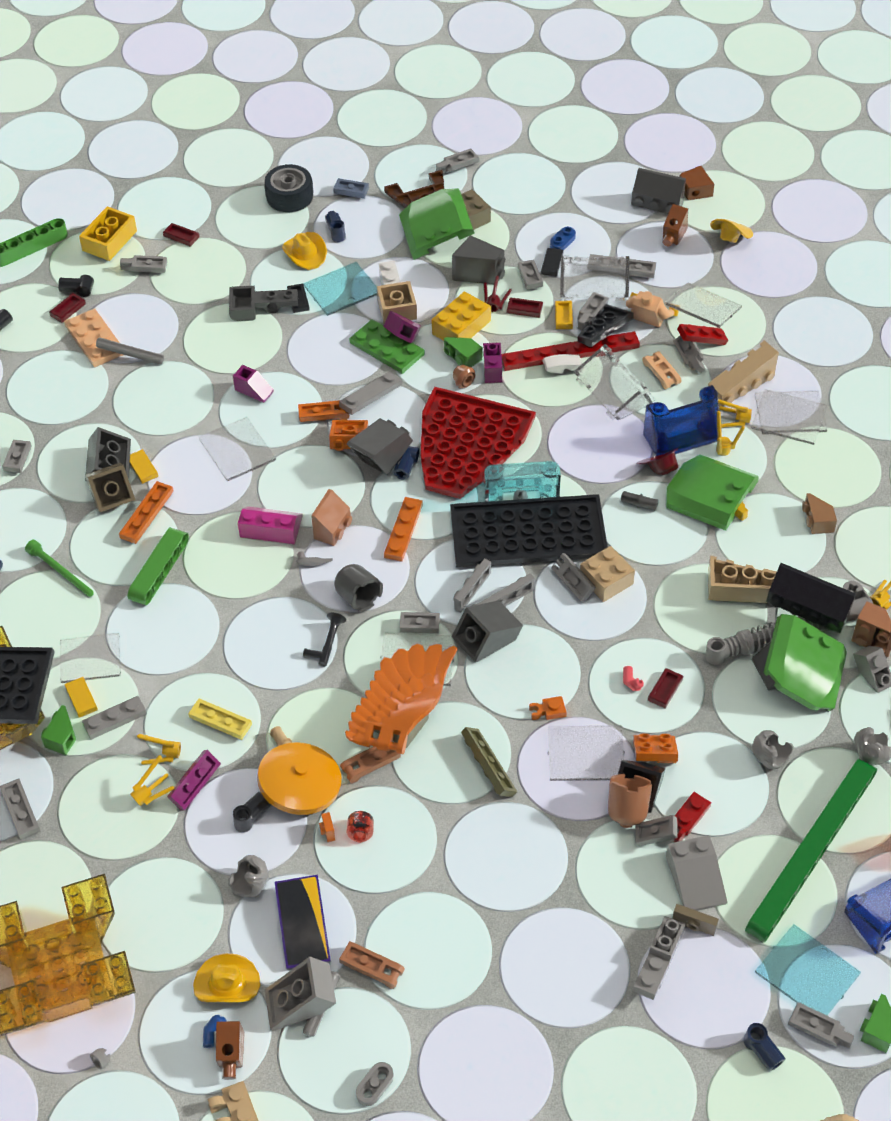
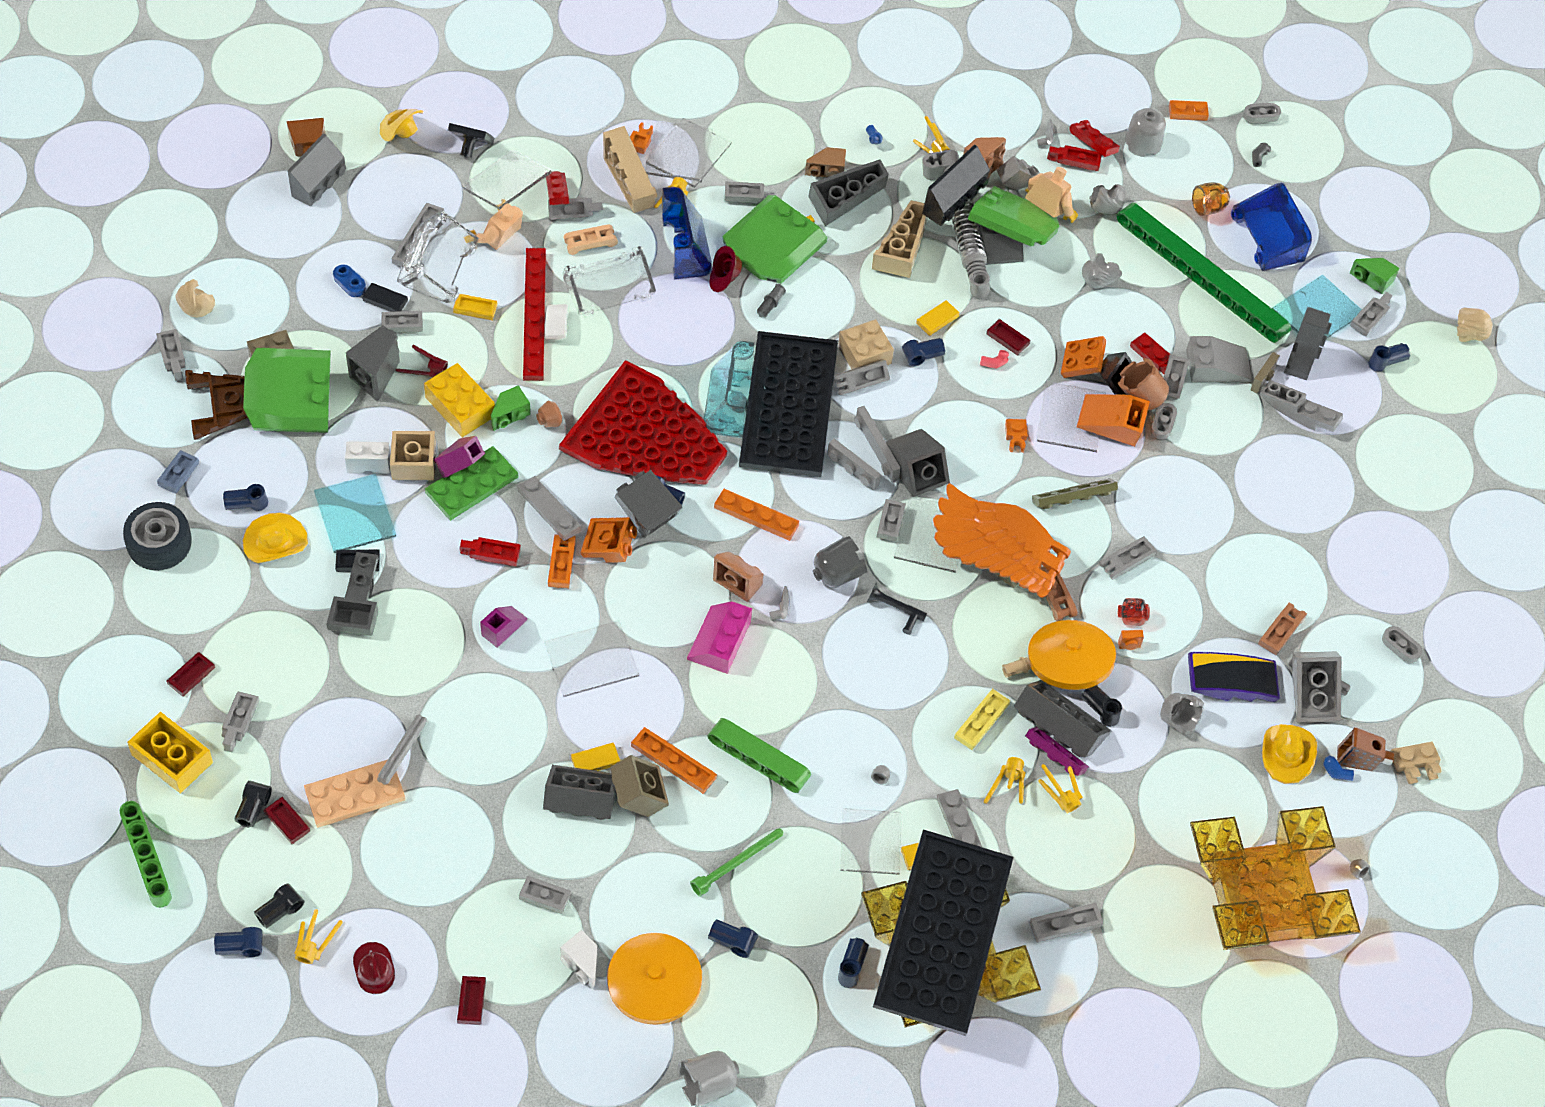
camera: 85 degrees left, 5 degrees up
magenta slope [483,343,502,383] -> none
dark red tile [507,297,543,318] -> none
light grey hinge [577,292,609,330] -> none
black wing [577,304,634,347] -> none
dark orange torso [662,204,689,247] -> none
yellow plant [716,411,745,456] -> none
none -> tan hair [175,279,215,318]
none -> black tile [448,123,495,158]
none -> red hinge [459,537,521,567]
none -> orange plate [630,122,653,154]
none -> light grey plate [724,181,764,203]
none -> dark grey wedge [808,159,889,227]
none -> blue arm [865,125,883,145]
none -> light grey hinge [871,765,890,785]
none -> dark blue piece [902,338,946,367]
none -> yellow tile [916,300,960,336]
none -> dark grey slope [1014,680,1112,758]
none -> light nougat torso [1025,167,1078,223]
none -> orange slope [1076,394,1150,447]
none -> light grey hinge [1099,536,1157,580]
none -> light grey plate [1151,403,1177,440]
none -> dark grey wedge [1284,306,1332,381]

